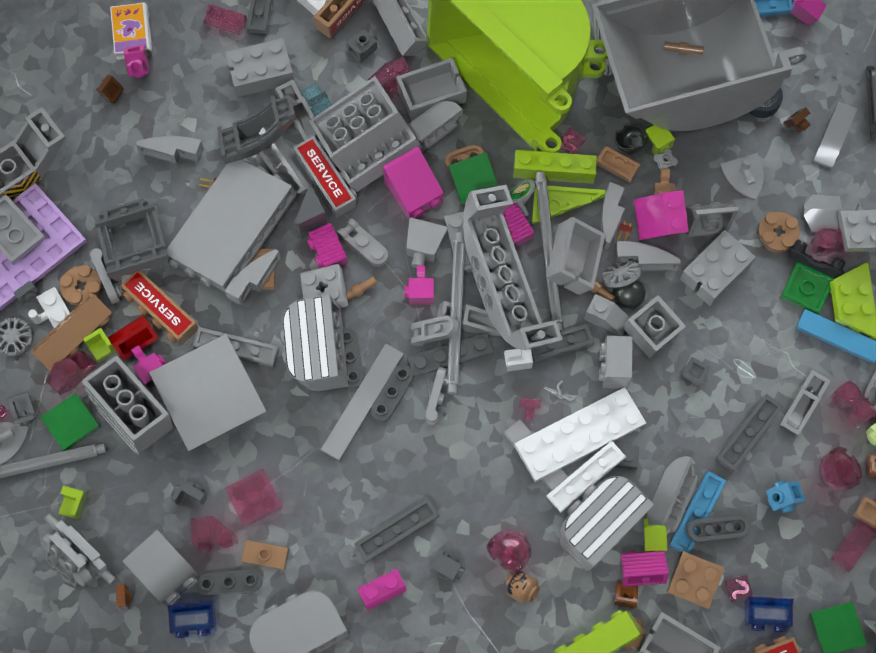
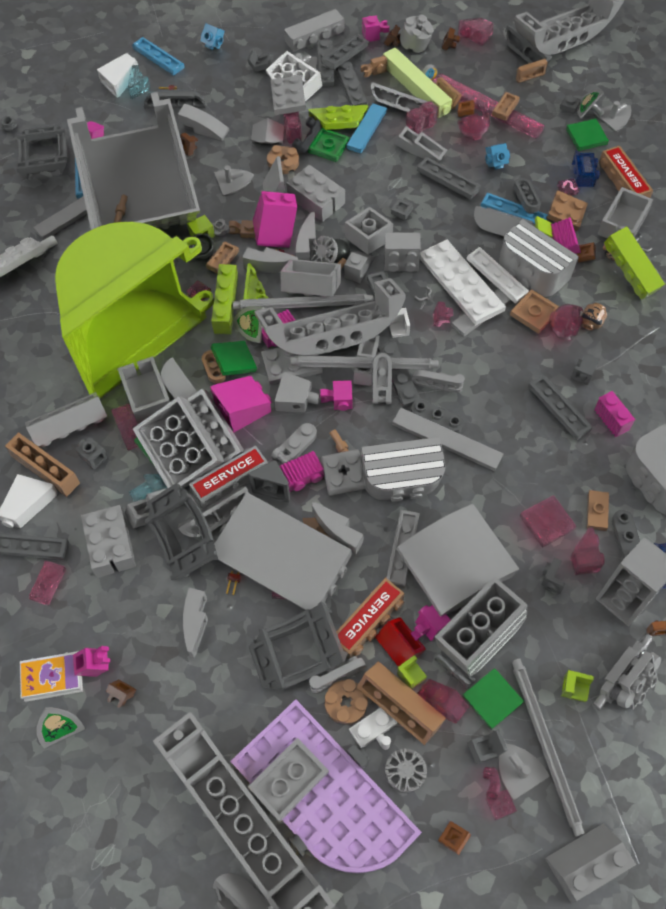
camera: 90 degrees left, 10 degrees down
none -> shield [36,707,85,748]
none -> medium nougat plate [510,289,561,334]

